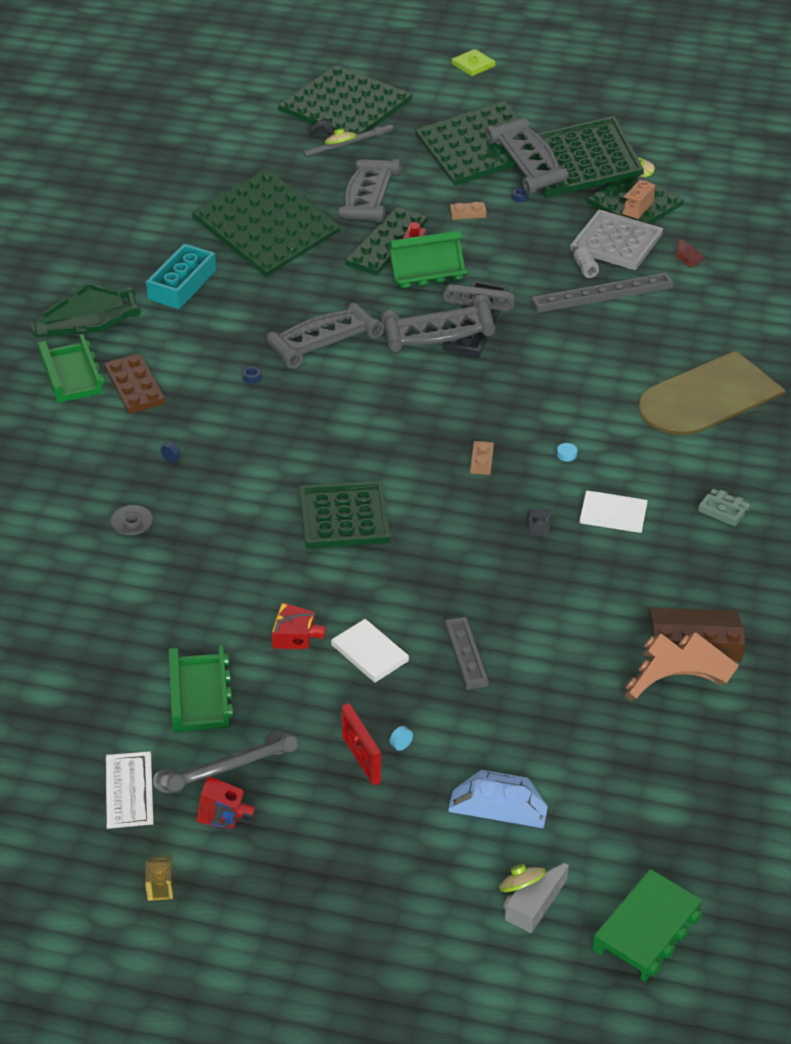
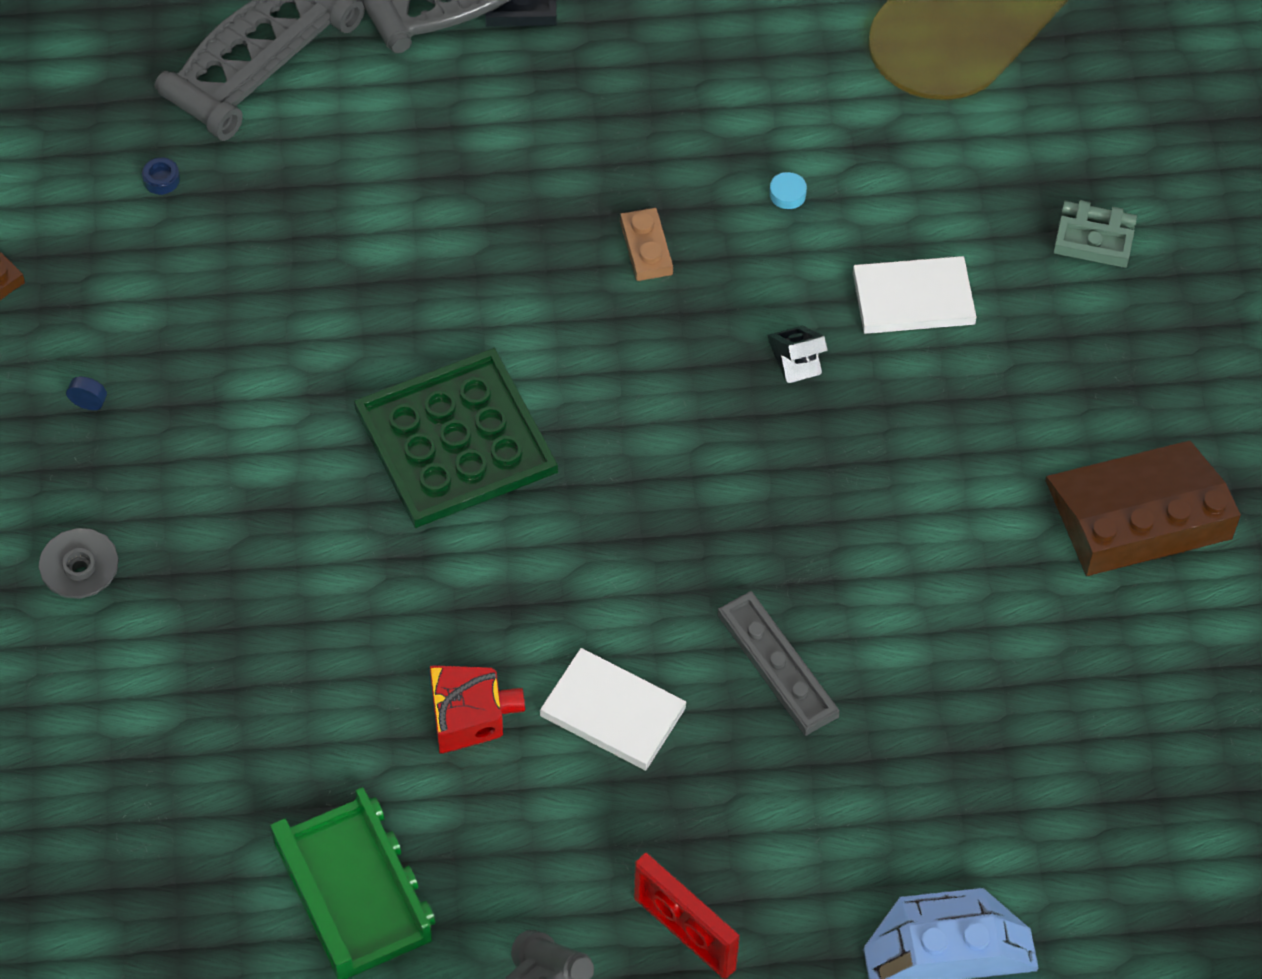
camera: 20 degrees left, 15 degrees up
medium azure tile [390,726,413,751] -> none
nougat arch [624,632,739,701] -> none

